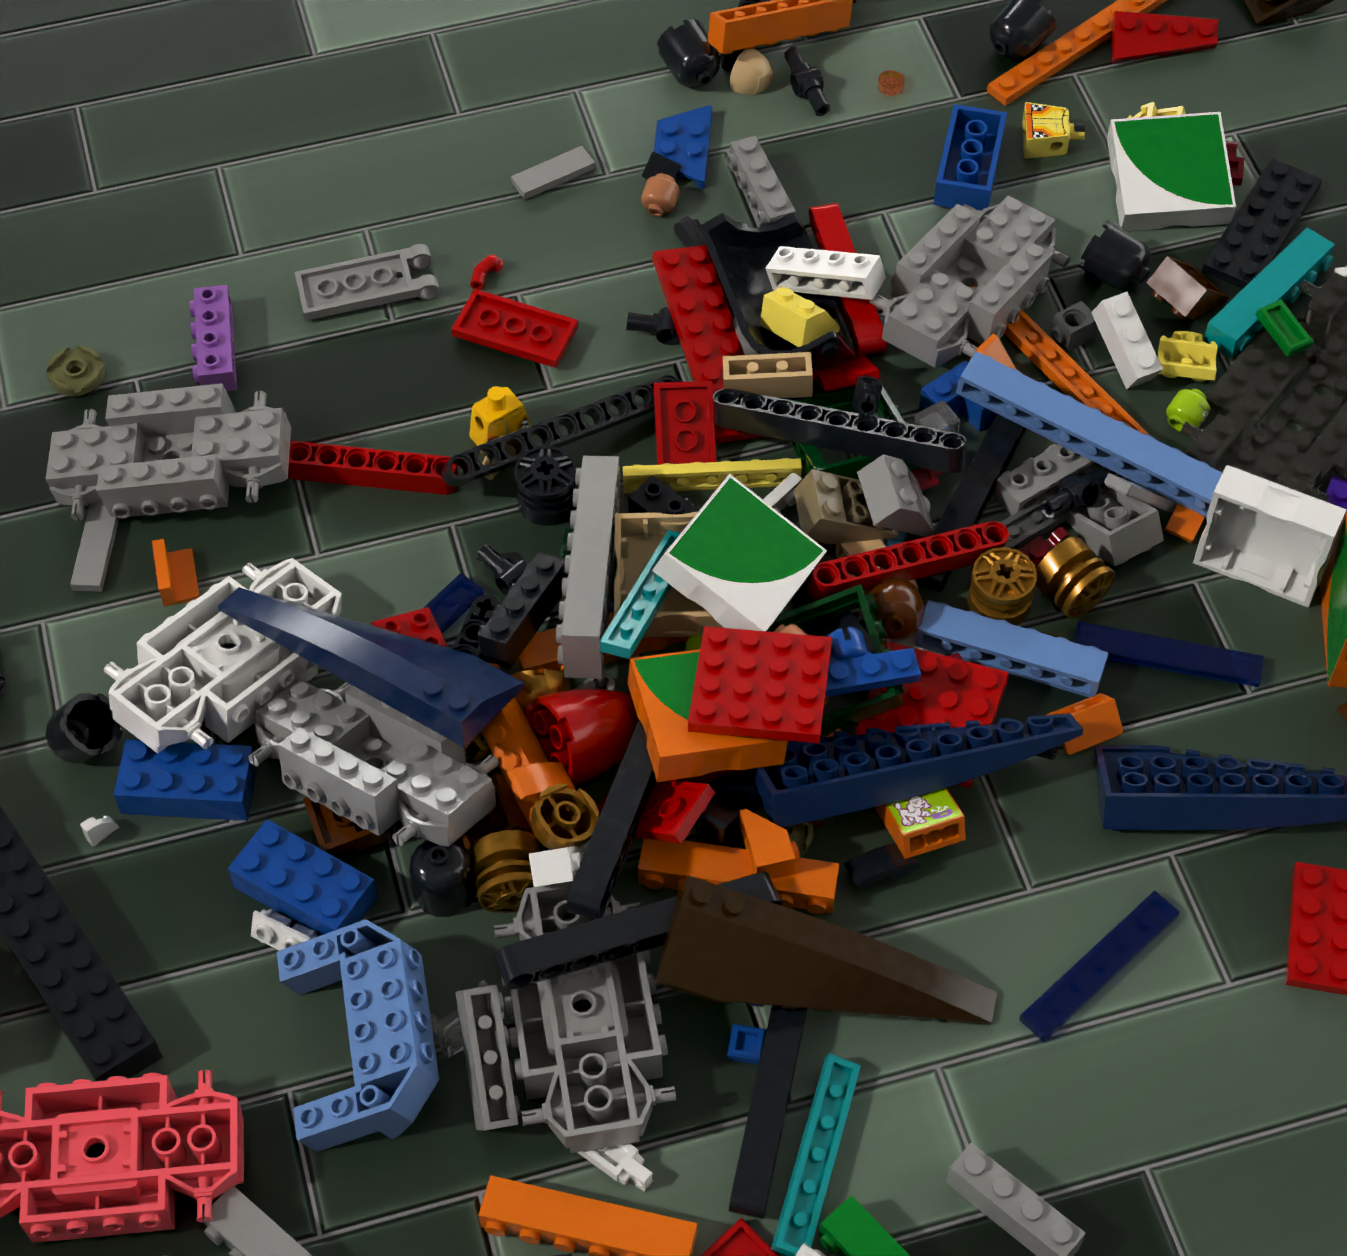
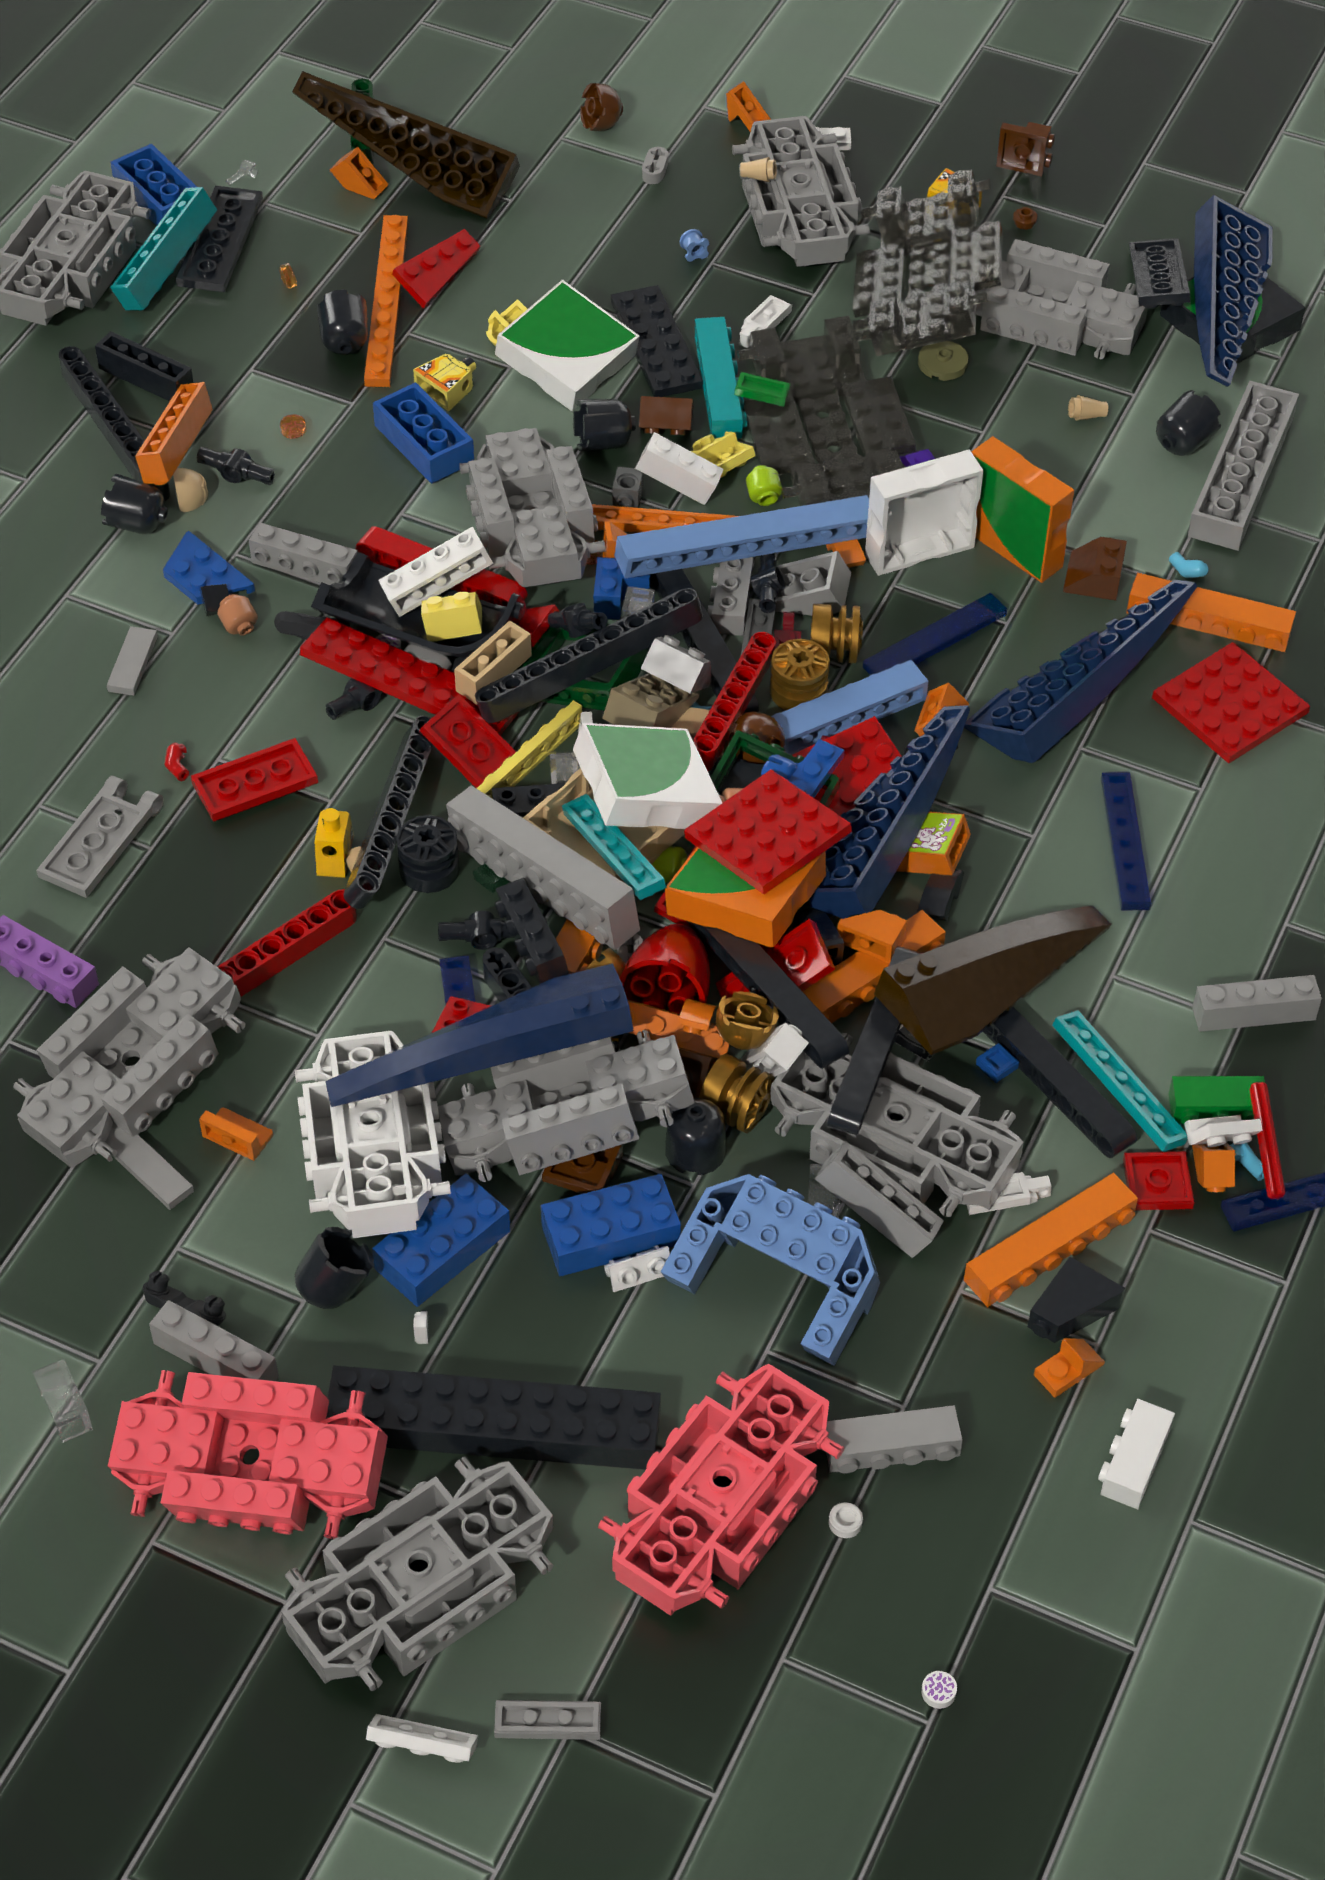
camera: 50 degrees left, 5 degrees down
light grey tile [1104,473,1177,513] -> none

